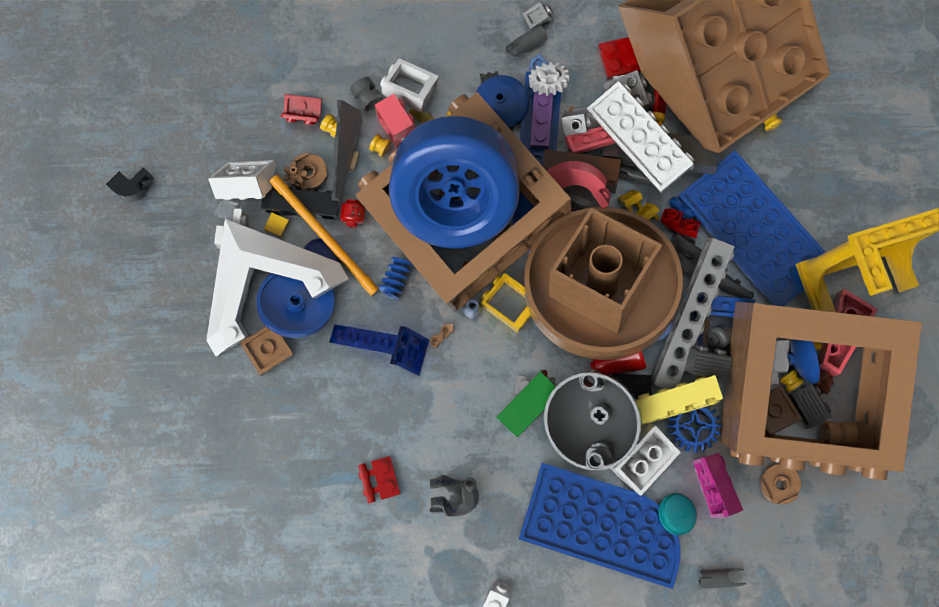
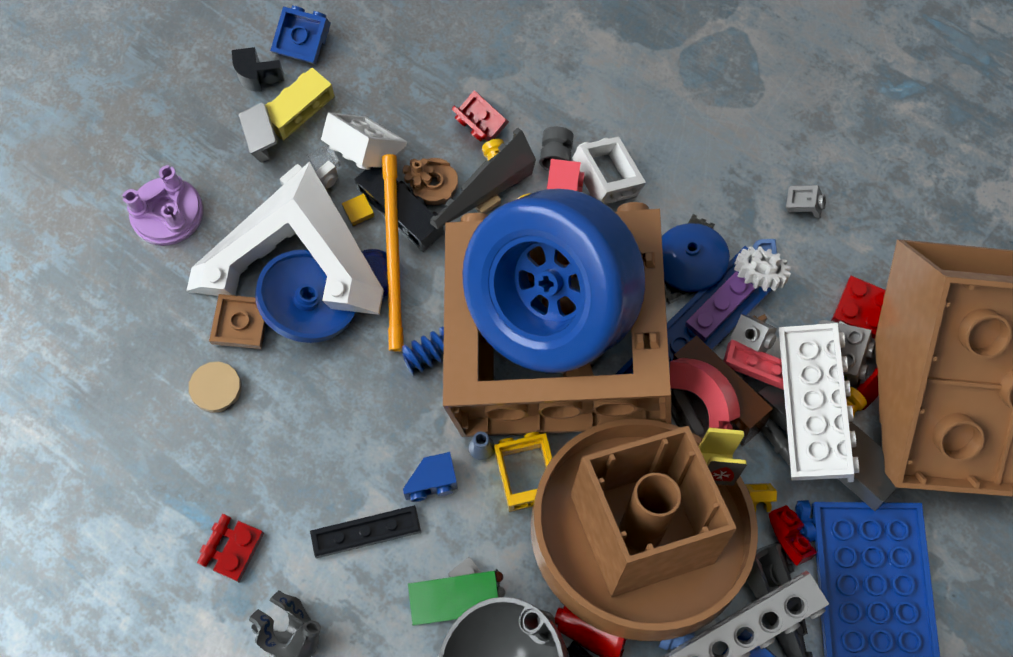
camera: 40 degrees right, 10 degrees down
clear blue bracket [329,324,429,376] -> none
red head [340,199,366,228] -> none
medium nougat piece [430,324,454,348] -> none
dark grey piece [506,25,548,57] -> none
yellow tile [617,189,643,212] -> none
yellow wheel [763,113,783,132] -> none
none -> lavender piece [122,165,203,246]
none -> tan tile [189,361,241,413]
none -> panel [239,103,277,163]
none -> light yellow brick [265,68,335,141]
none -> blue plate [270,5,331,65]
none -> black tile [310,505,422,559]
none -> blue slope [403,452,458,502]
none -> light yellow piece [698,428,747,486]

